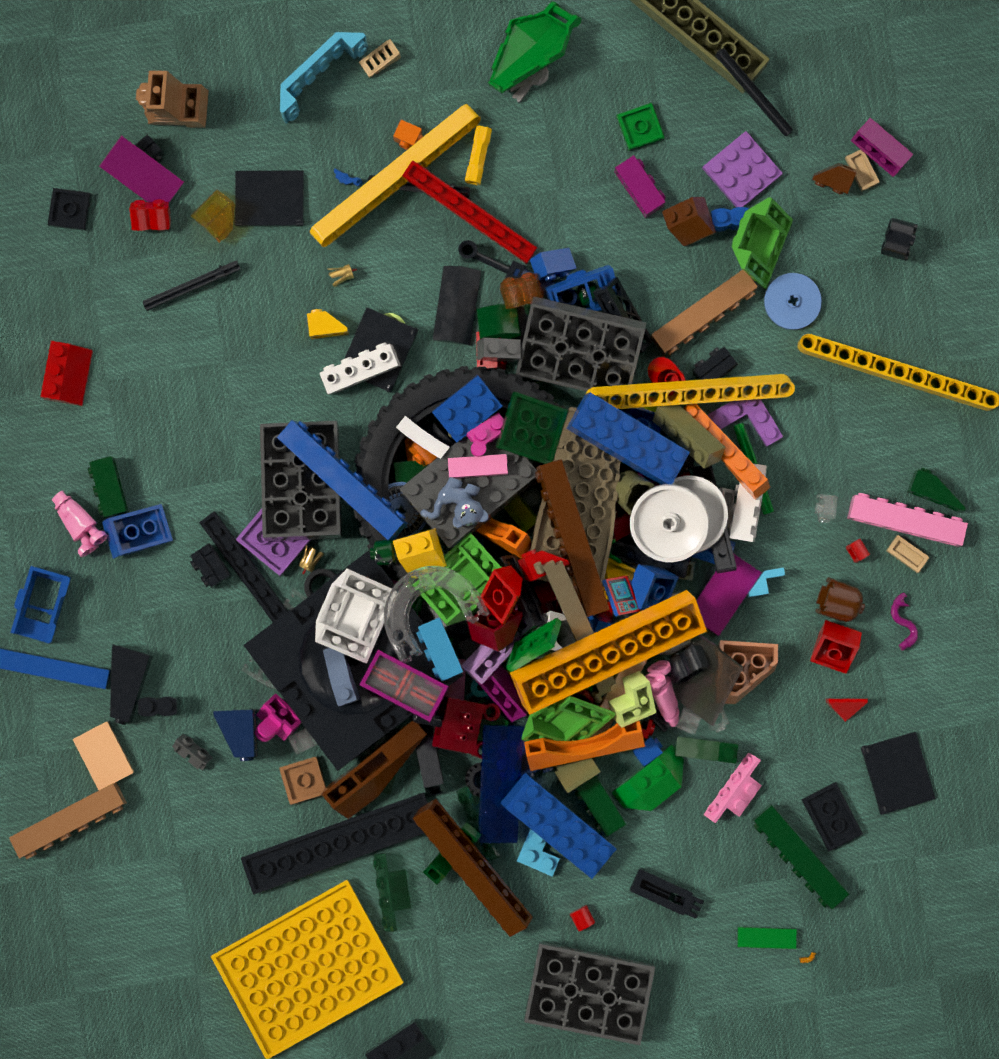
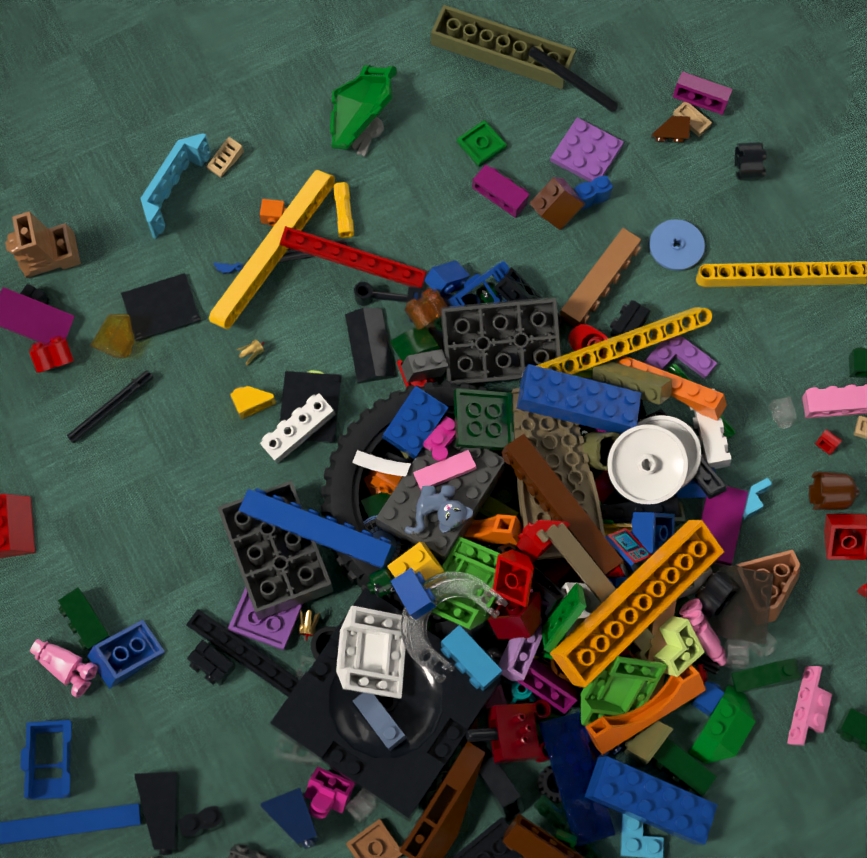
camera: 20 degrees left, 15 degrees down
clear brick [360,650,449,722] -> none
black hinge [629,868,704,919] -> none
bright green slope [732,197,793,289] -> none
none -> blue brick [391,568,437,620]

